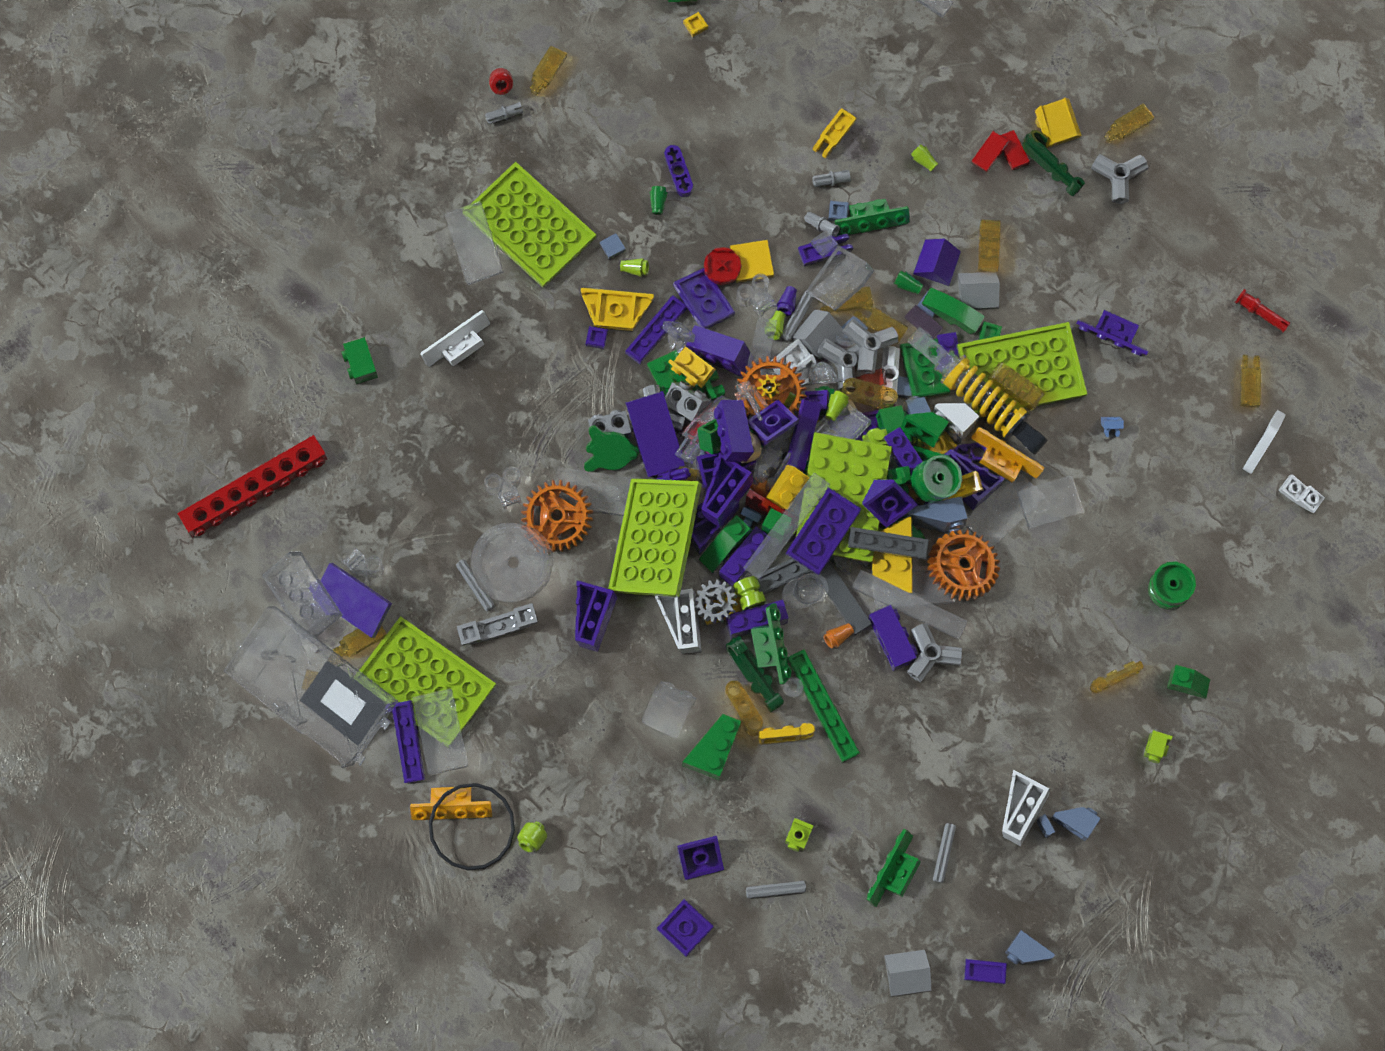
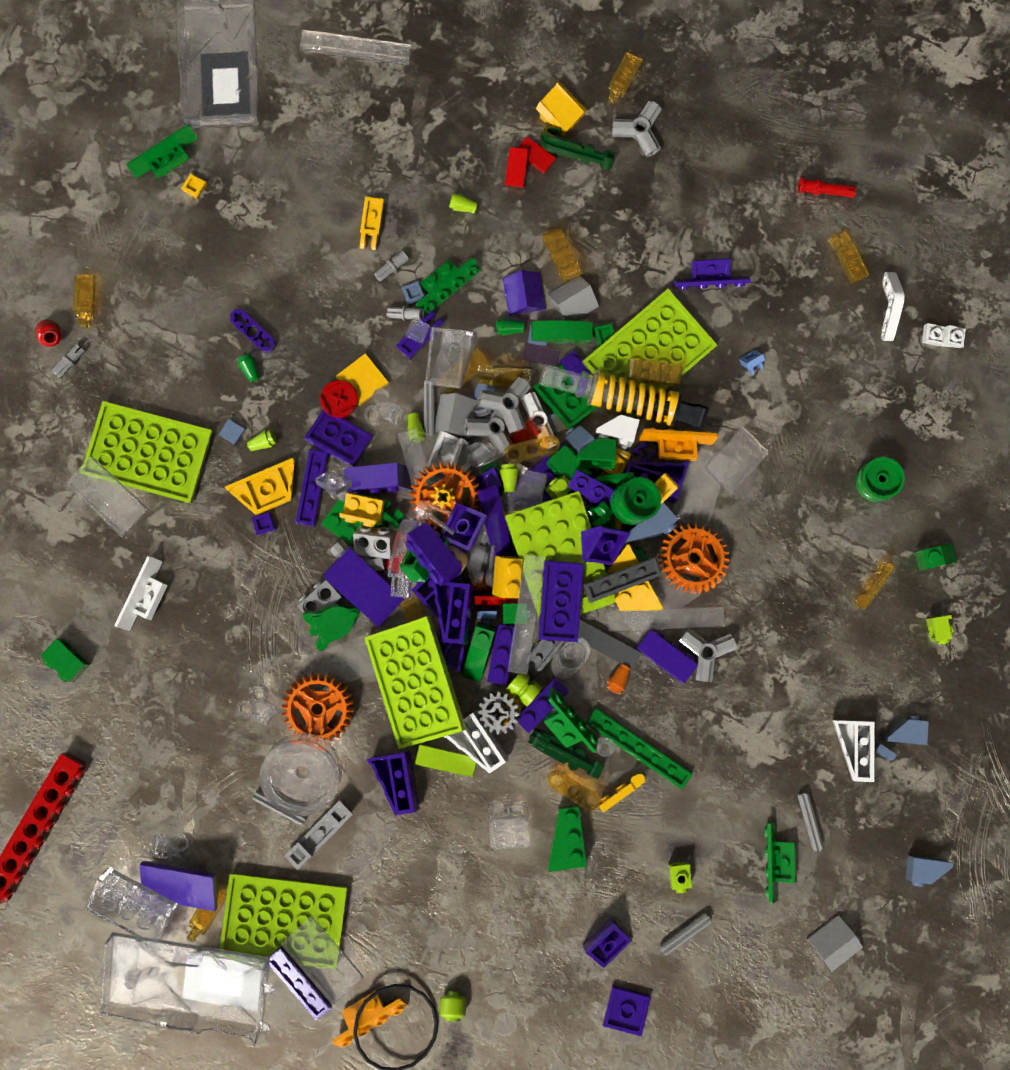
camera: 25 degrees left, 10 degrees up
dark purple axle [657,468,691,481] -> none
dark purple cone [776,286,797,316] -> none
dark purple tile [964,959,1007,984] -> none
none -> lime slope [415,744,476,777]

